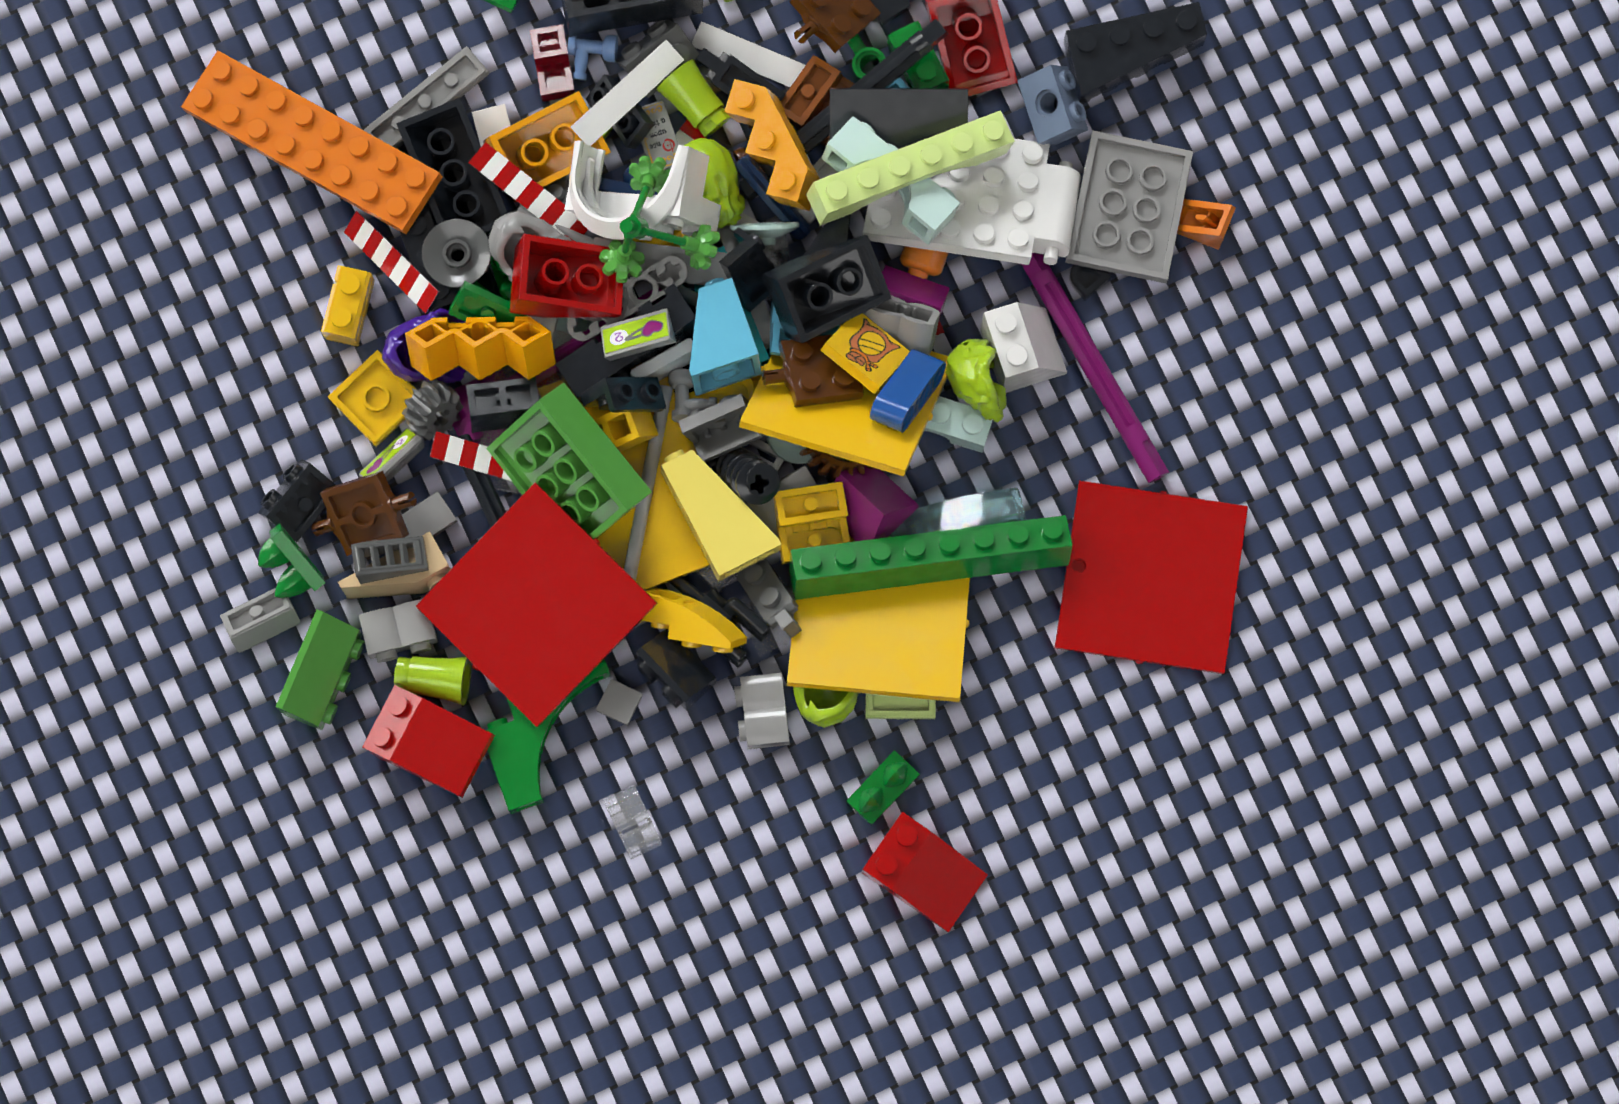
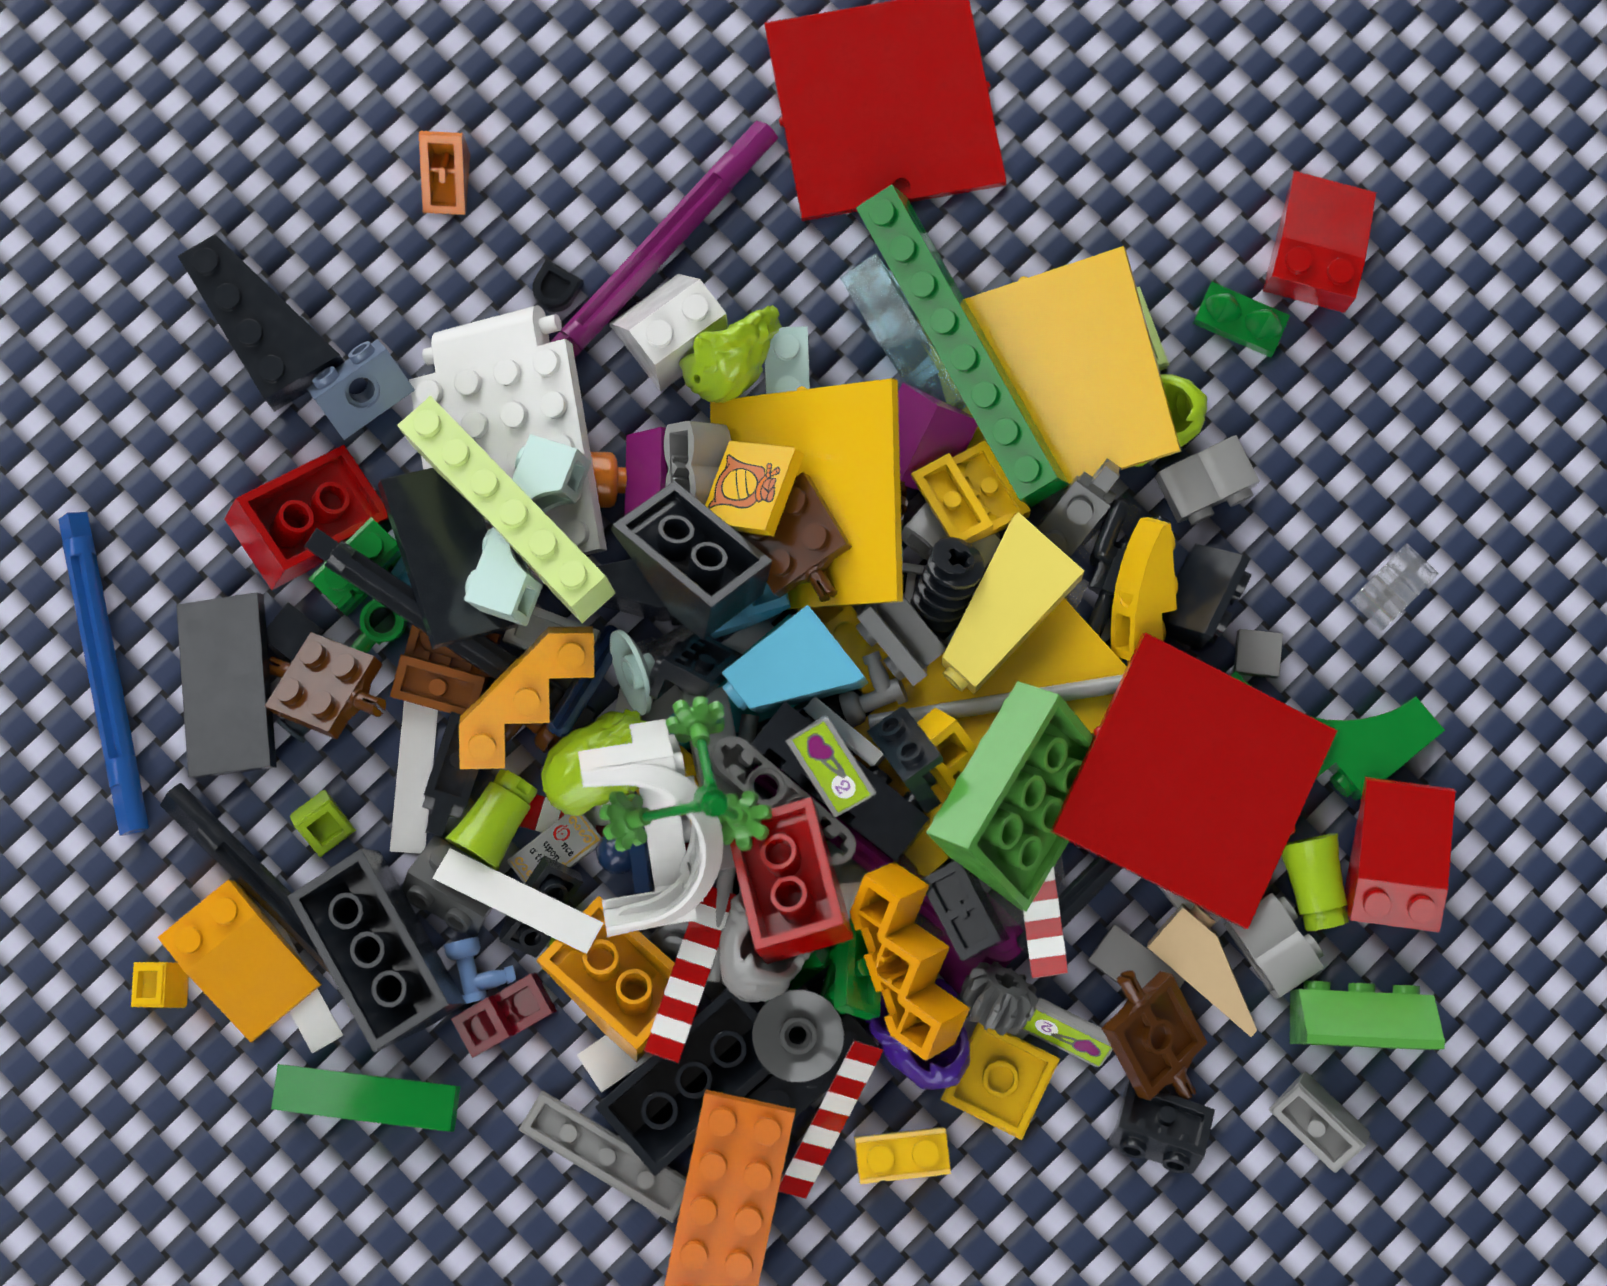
camera: 110 degrees left, 0 degrees up
green tile [258,523,326,598] -> none
dark grey slope [351,536,429,584] -> none
blue beam [870,349,946,433] -> none
light grey plate [1065,130,1193,283] -> none

